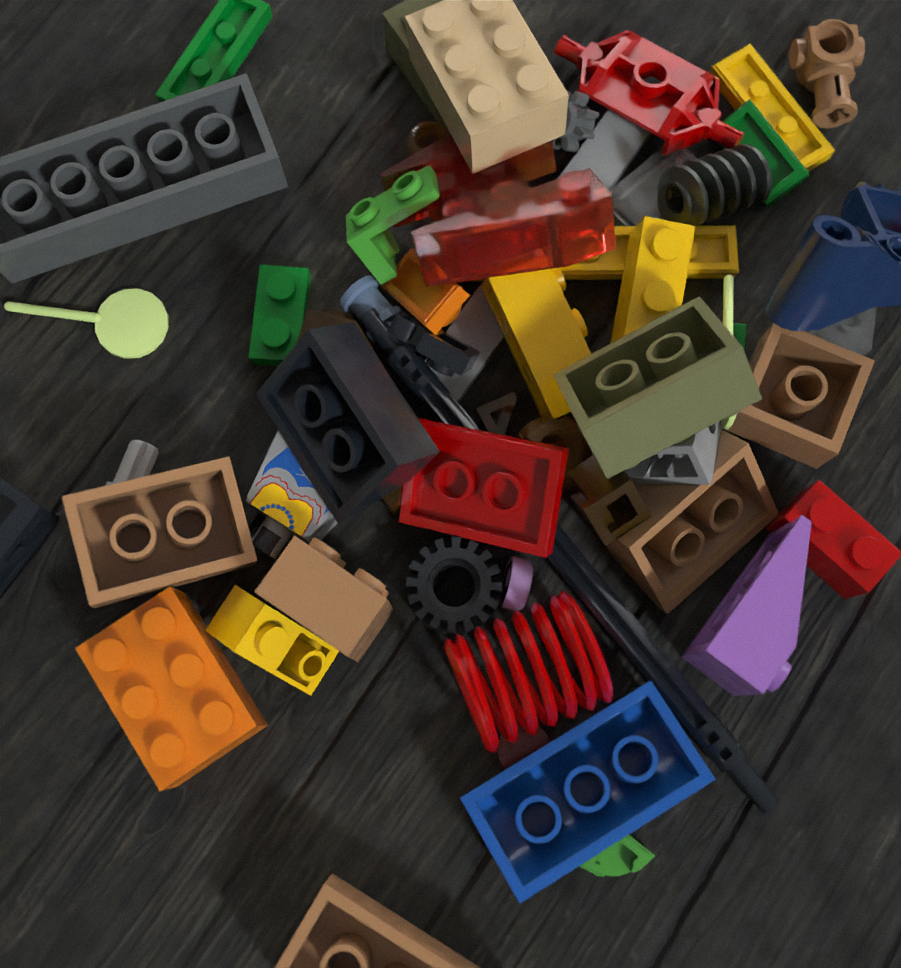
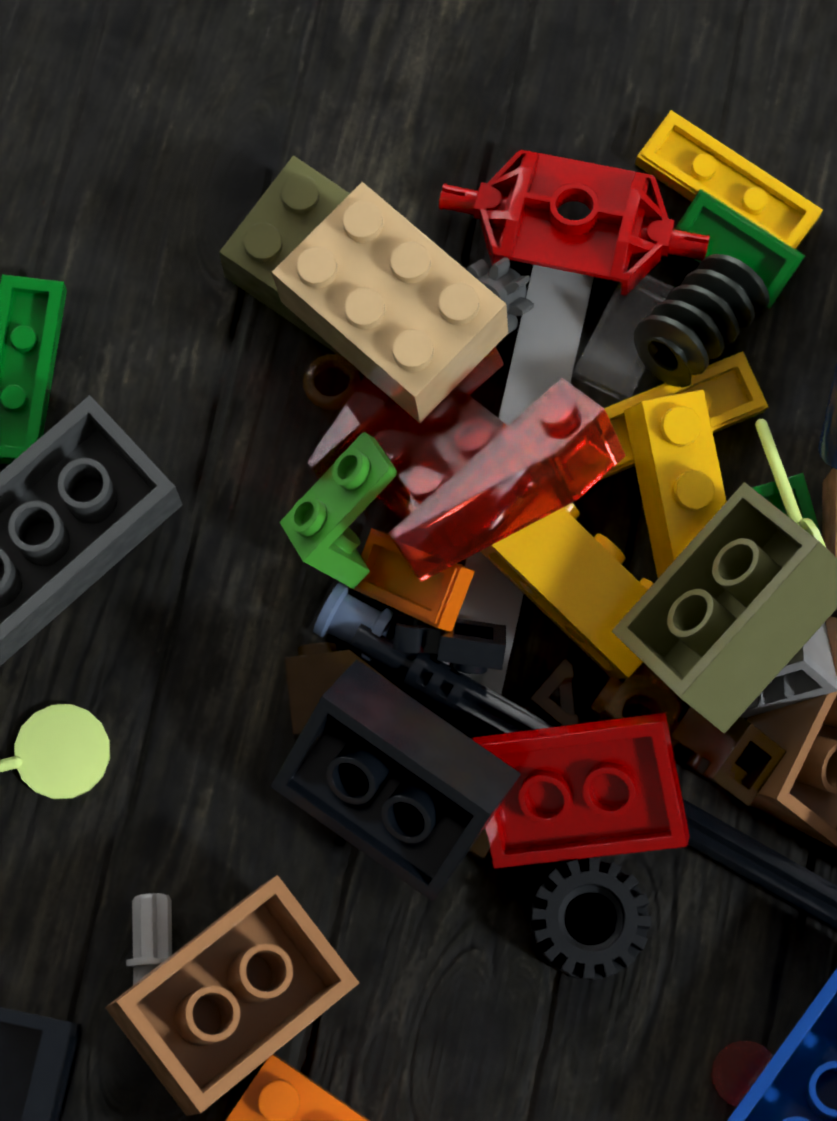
camera: 25 degrees left, 0 degrees up
yellow slope [205,585,339,696] -> none
torso [246,430,337,559] -> none
green plate [249,265,311,366] -> none
medium nougat brick [254,536,394,662] -> none
red piece [444,591,613,753] -> none
lavender tile [499,556,533,611] -> none
medium nougat connector [789,19,865,128] -> none

